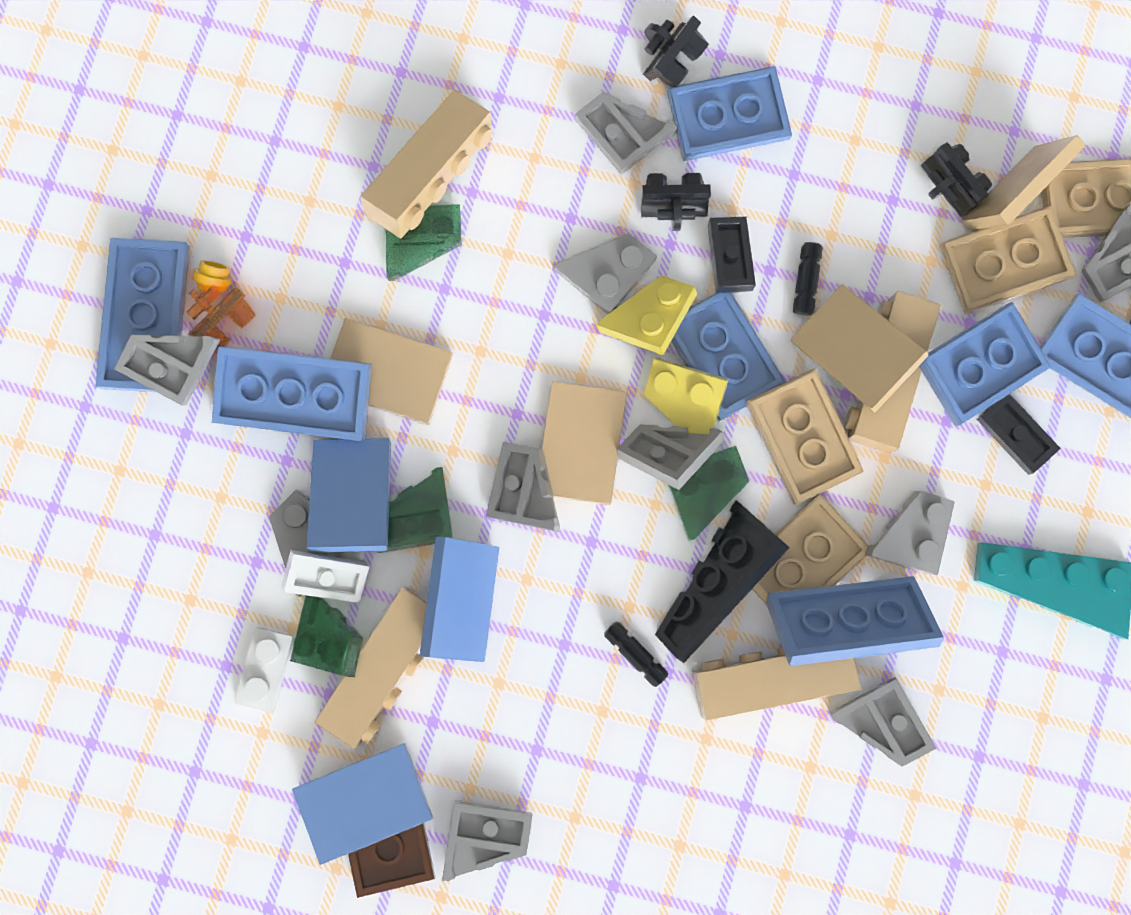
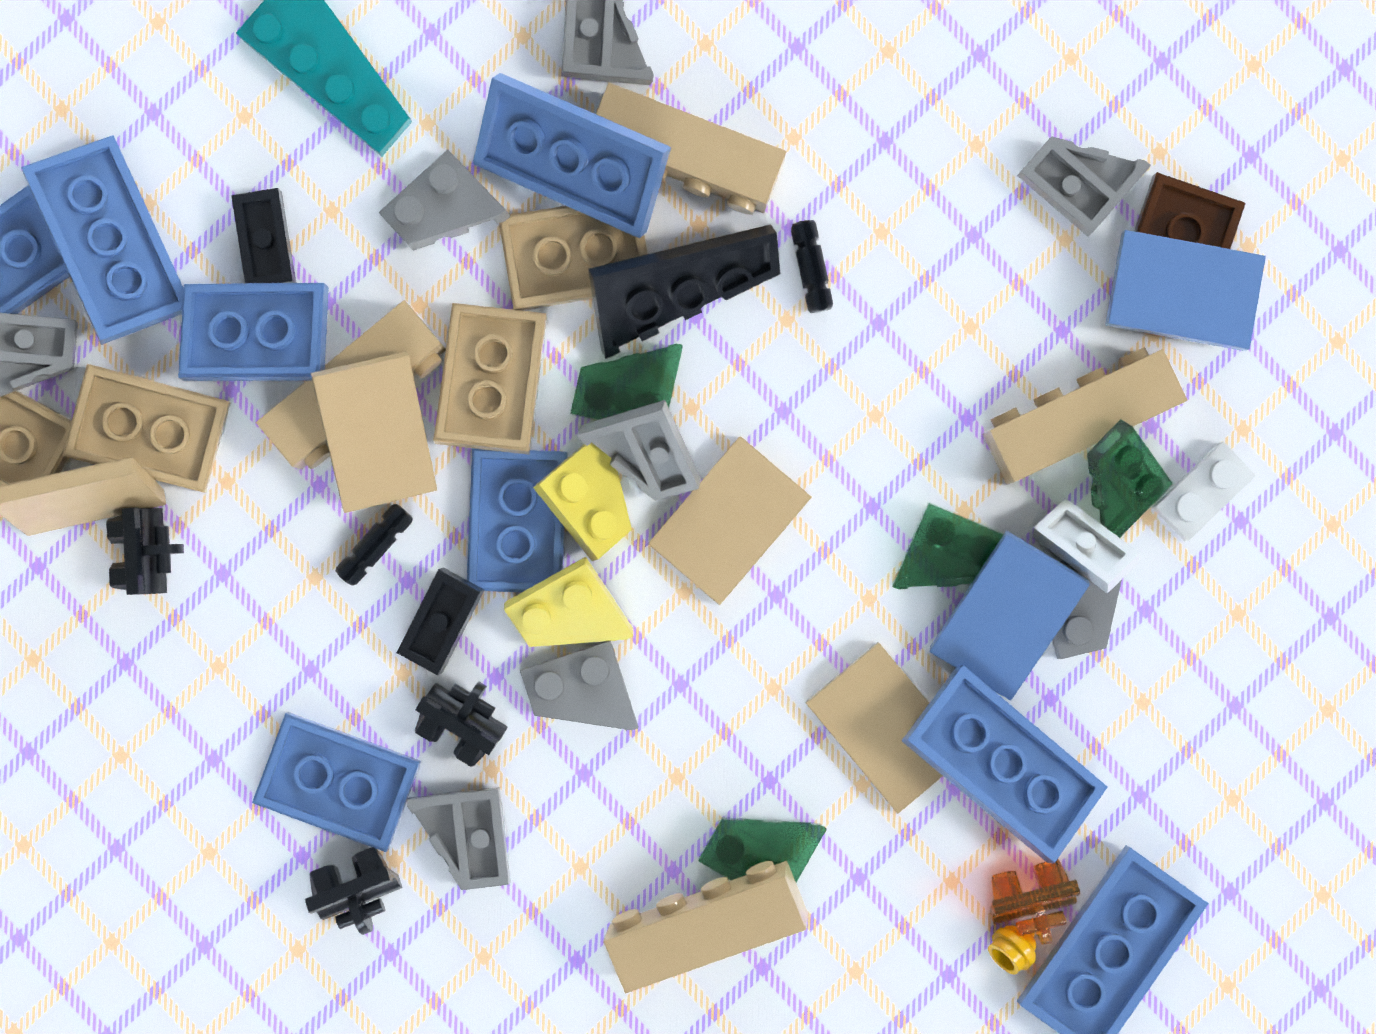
camera: 145 degrees left, 5 degrees up
light grey wing [114,335,220,406] -> none
medium blue tile [420,536,500,662] -> none
light grey wing [486,442,560,532] -> none

